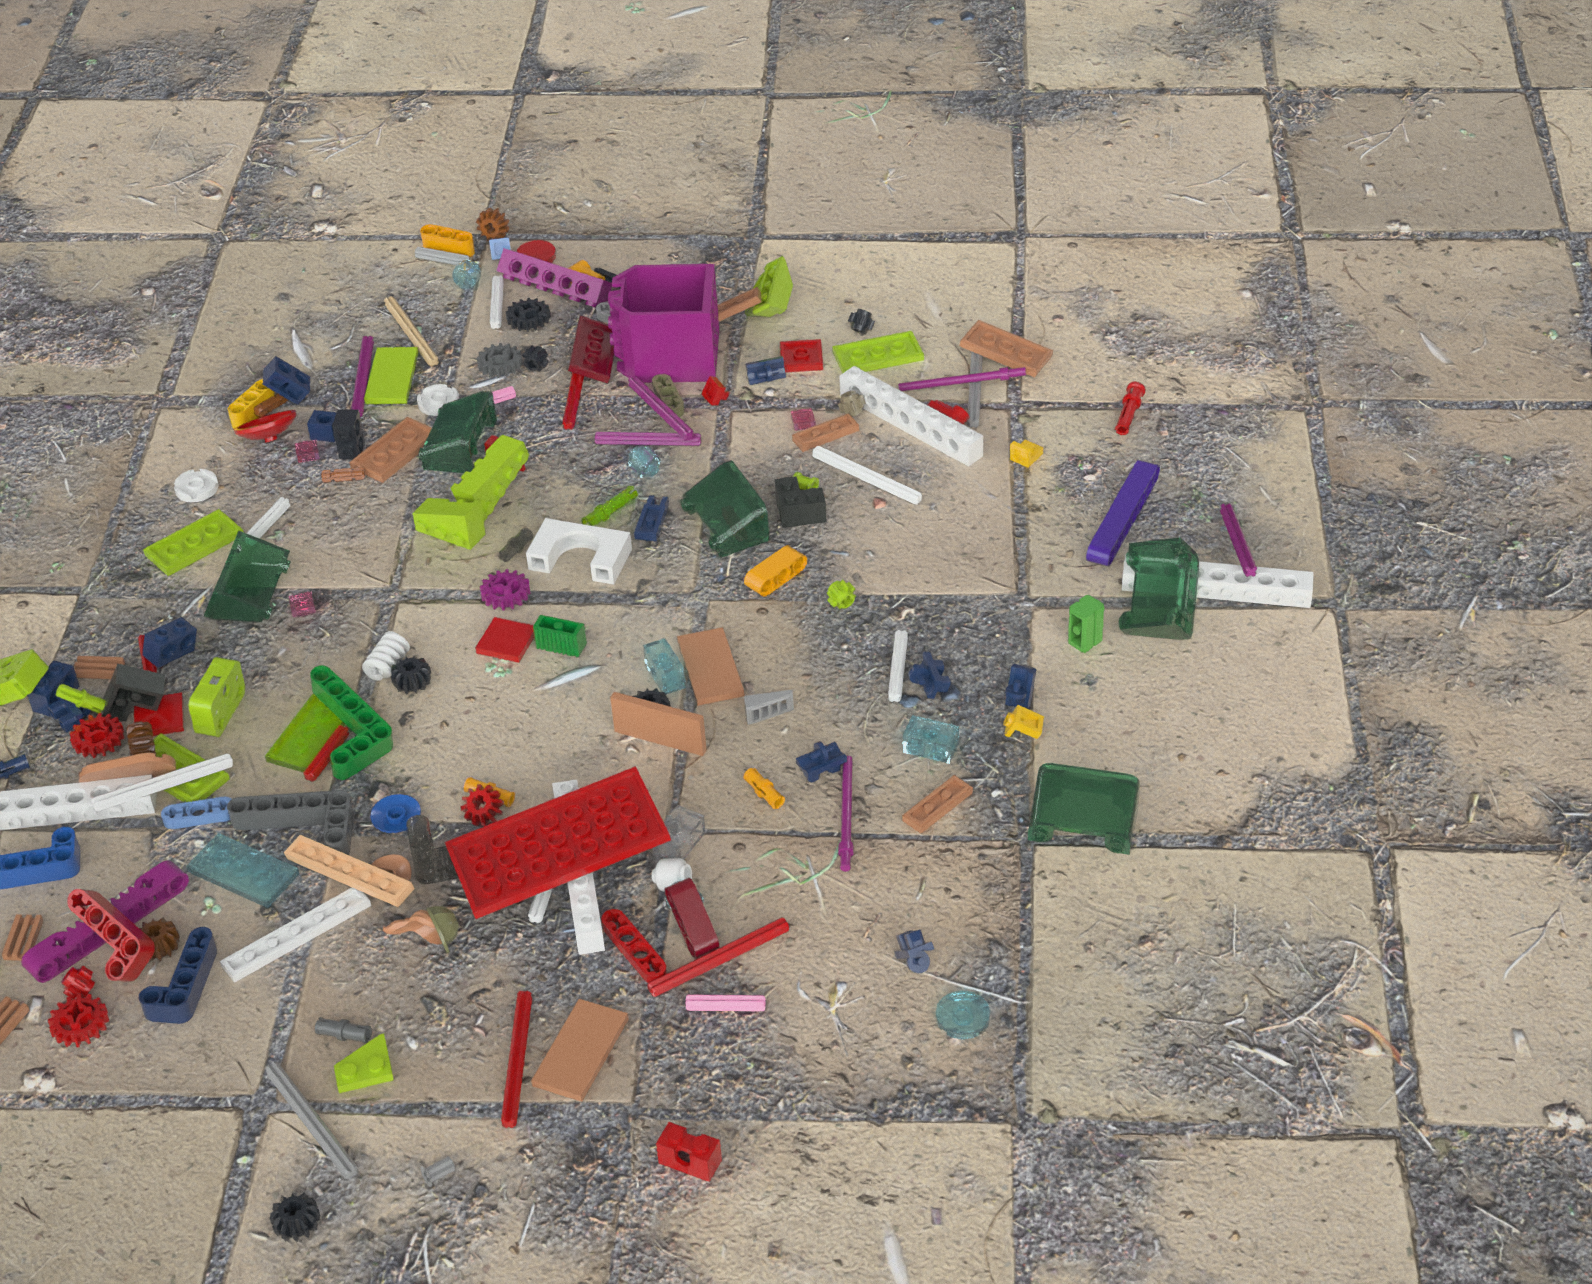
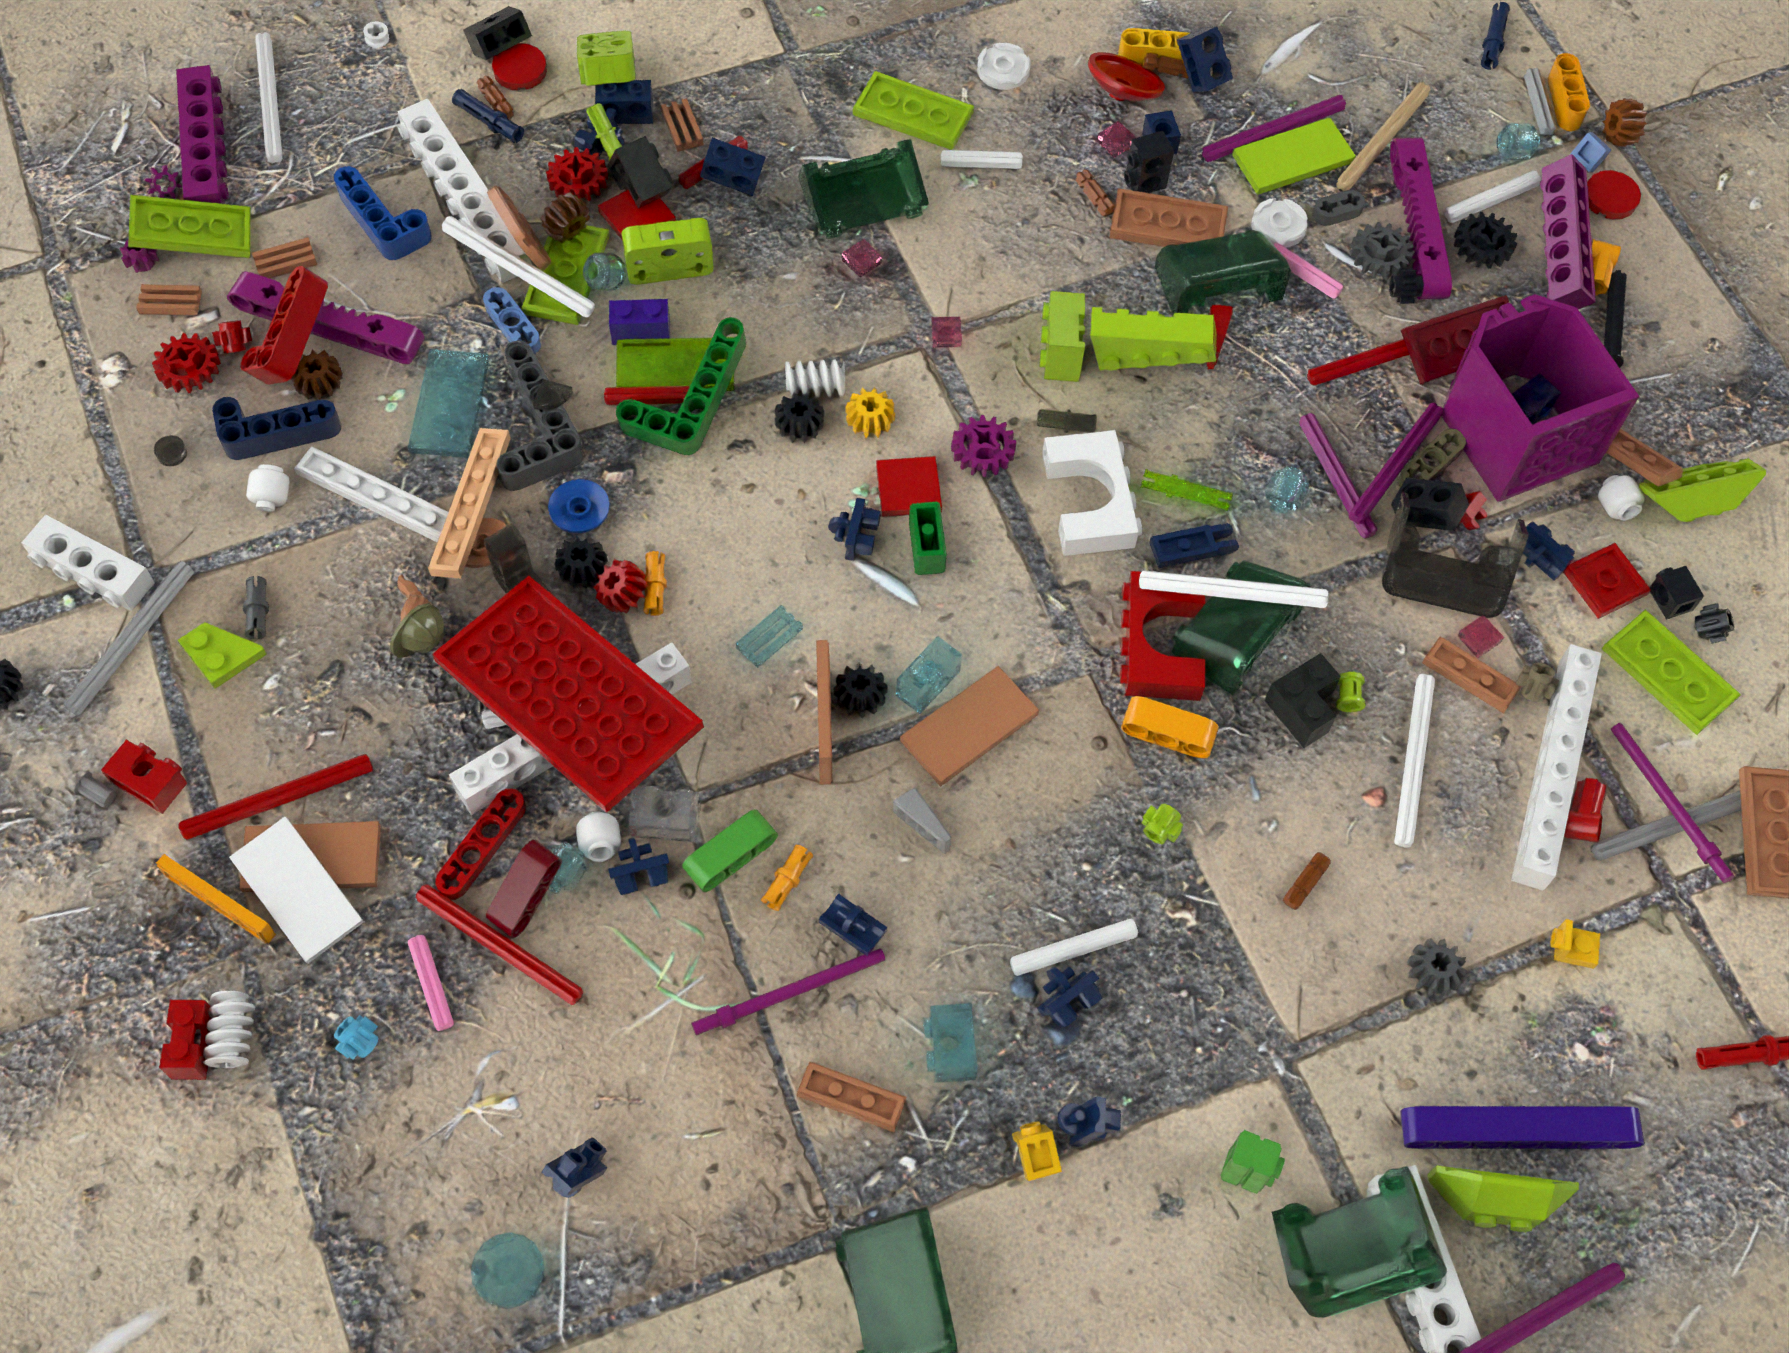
camera: 60 degrees right, 20 degrees up
none -> white brick [21,514,155,611]
none -> red brick [101,739,187,814]
none -> clear smoke tile [154,435,187,466]
none -> light orange tile [156,854,276,944]
none -> white piece [203,991,255,1068]
none -> white tile [229,817,364,964]
none -> white head [246,464,290,512]
none -> medium azure gear [334,1015,379,1060]
none -> clear smoke tile [533,379,573,410]
none -> black gear [554,535,608,589]
none -> clear light blue head [583,253,626,291]
none -> dark blue hips [608,837,669,895]
none -> dark purple brick [609,299,670,345]
none -> bright green beam [682,809,778,892]
none -> clear light blue tile [736,605,803,668]
none -> dark blue hips [828,498,881,561]
none -> yellow gear [845,387,895,438]
none -> clear pink plate [931,317,962,348]
none -> red arch [1119,571,1205,701]
none -> white axle [1139,570,1329,608]
none -> dark orange axle [1283,852,1331,910]
none -> dark grey beam [1312,190,1365,226]
none -> clear smoke windscreen [1382,492,1529,618]
none -> magenta gear [1390,137,1452,300]
none -> black brick [1391,478,1469,531]
none -> dark grey gear [1407,938,1467,997]
none -> lime wedge [1428,1165,1579,1232]
none -> dark blue pin [1481,2,1510,70]
none -> white head [1598,475,1645,521]
none -> black brick [1650,566,1704,620]

